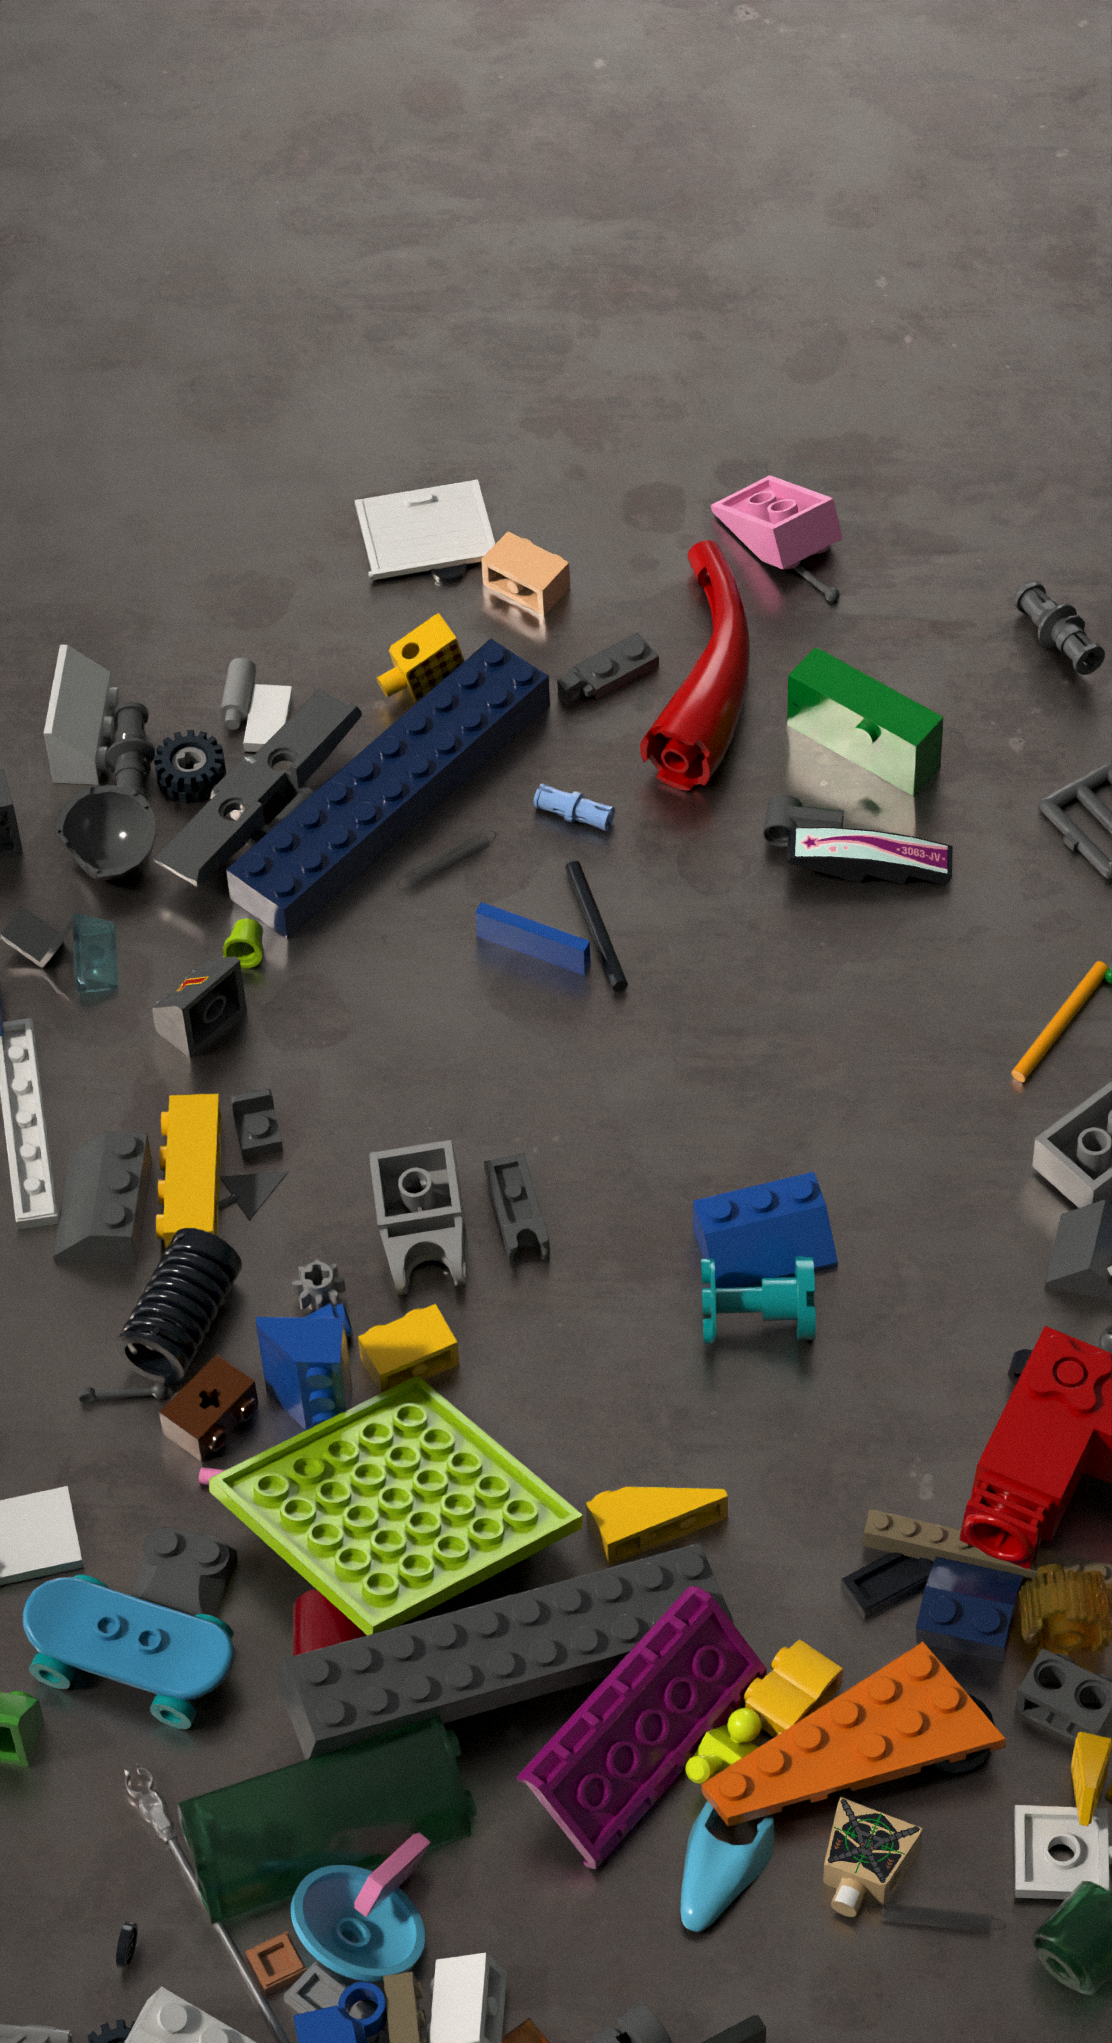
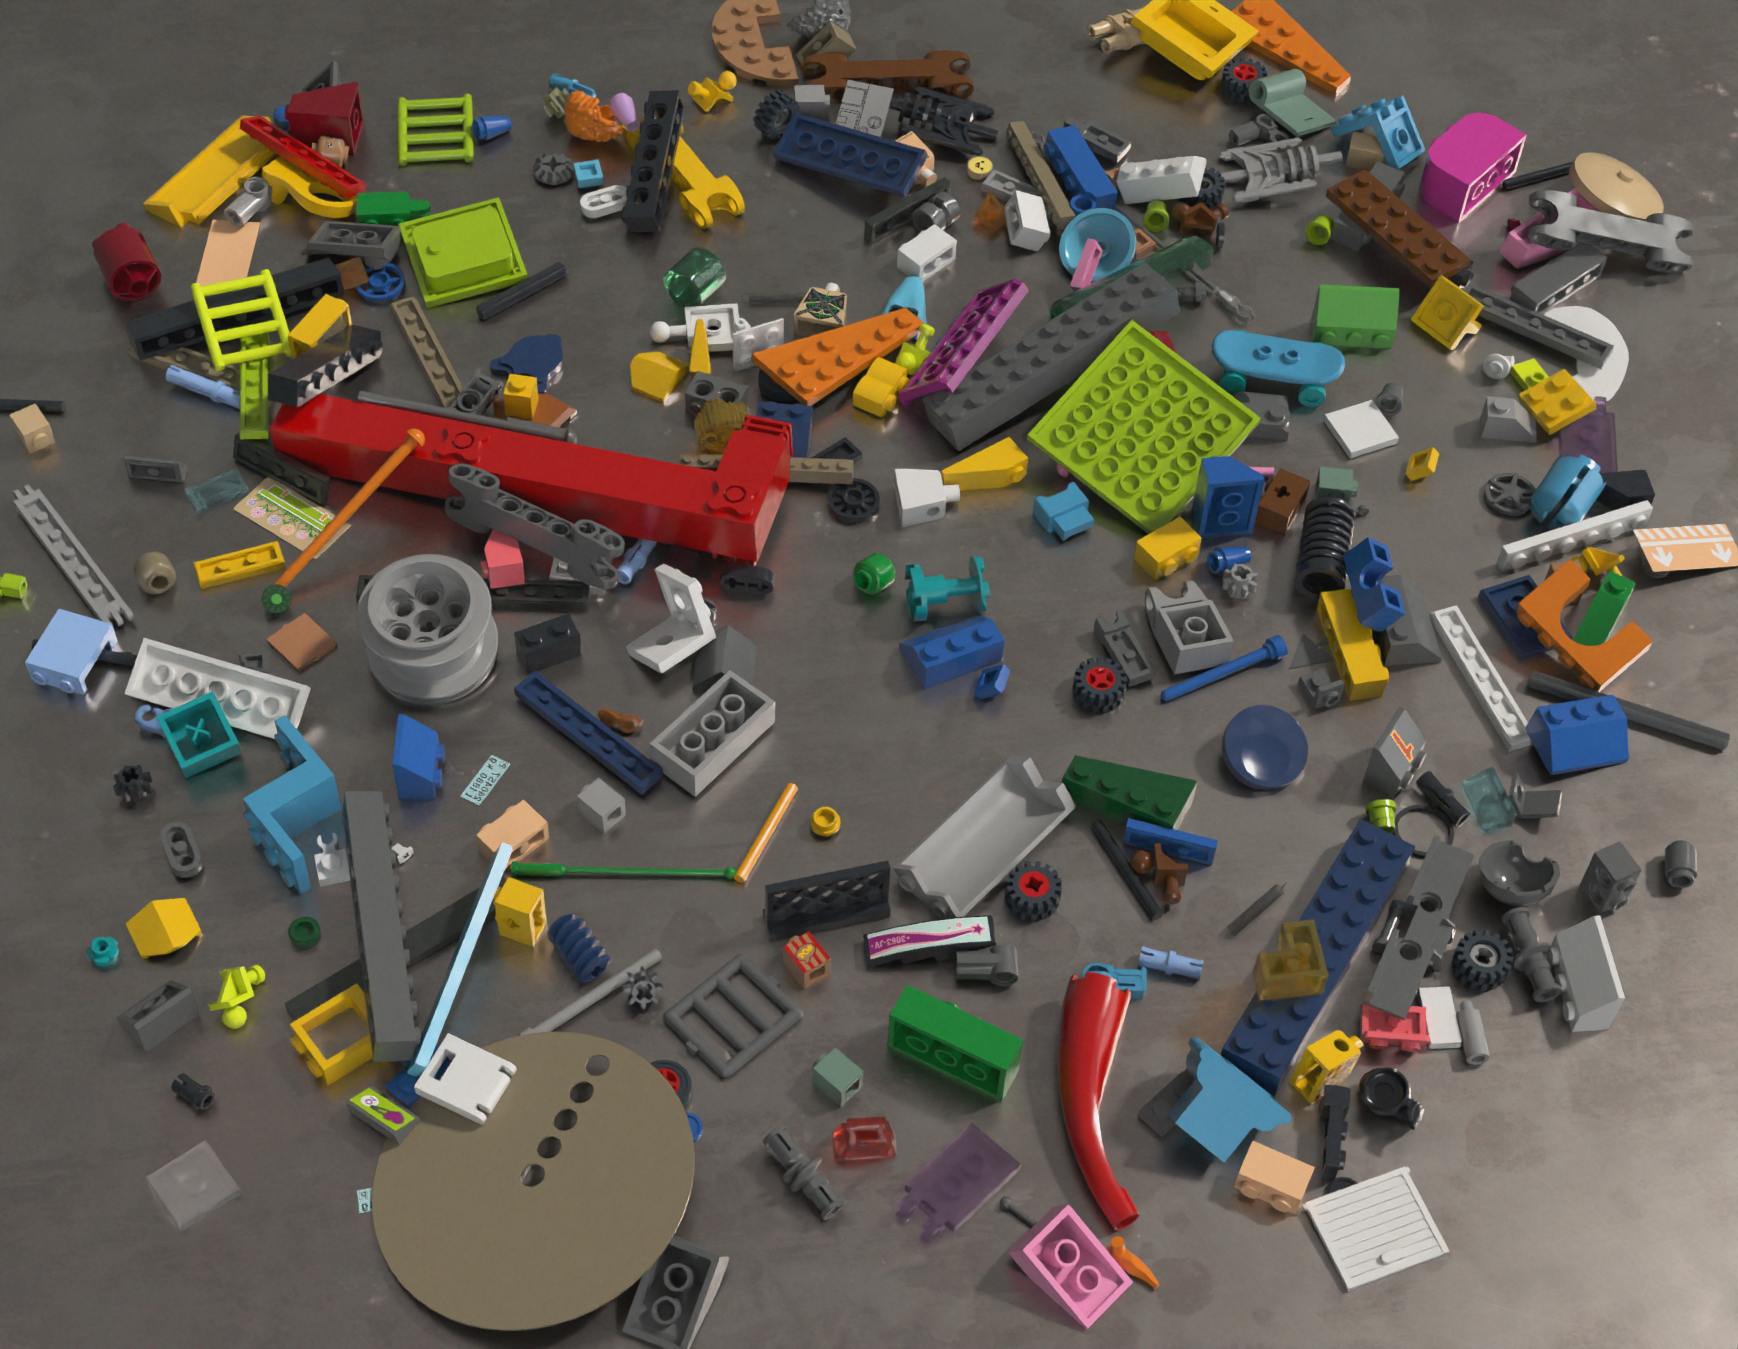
camera: 165 degrees right, 0 degrees up
none -> white hinge [733,318,784,372]
none -> black fence [763,860,891,942]
none -> medium nougat brick [783,931,831,989]
none -> yellow plate [810,807,840,836]
none -> sand green brick [812,1047,864,1108]
none -> black wheel [827,478,880,523]
none -> clear red piece [833,1116,897,1160]
none -> green head [853,553,896,595]
none -> light grey cylinder [893,756,1076,919]
none -> white torso [894,469,960,527]
none -> clear purple tile [895,1123,1021,1244]
none -> white brick [897,224,957,282]
none -> blue plate [973,664,1011,699]
none -> black wheel [1005,861,1062,921]
none -> dark azure piece [1033,482,1094,541]
none -> dark green wedge [1062,755,1198,830]
none -> black wheel [1072,657,1127,713]
none -> dark azure piece [1082,963,1147,999]
none -> orange bar [1106,1236,1159,1289]
none -> reddish brown piece [1130,843,1188,905]
none -> lime piece [1143,200,1169,232]
none -> blue piece [1161,635,1288,701]
none -> dark azure piece [1167,1037,1291,1163]
none -> reddish brown piece [1172,202,1229,237]
none -> dark blue piece [1222,705,1308,791]
none -> clear yellow brick [1253,919,1328,1001]
none -> sand green brick [1315,466,1358,504]
none -> black plate [1319,1085,1350,1181]
none -> blue arch [1343,537,1406,632]
none -> black hair [1359,1067,1425,1130]
none -> coral bracket [1360,1003,1429,1051]
none -> black piece [1393,805,1454,858]
none -> black pin [1416,771,1471,826]

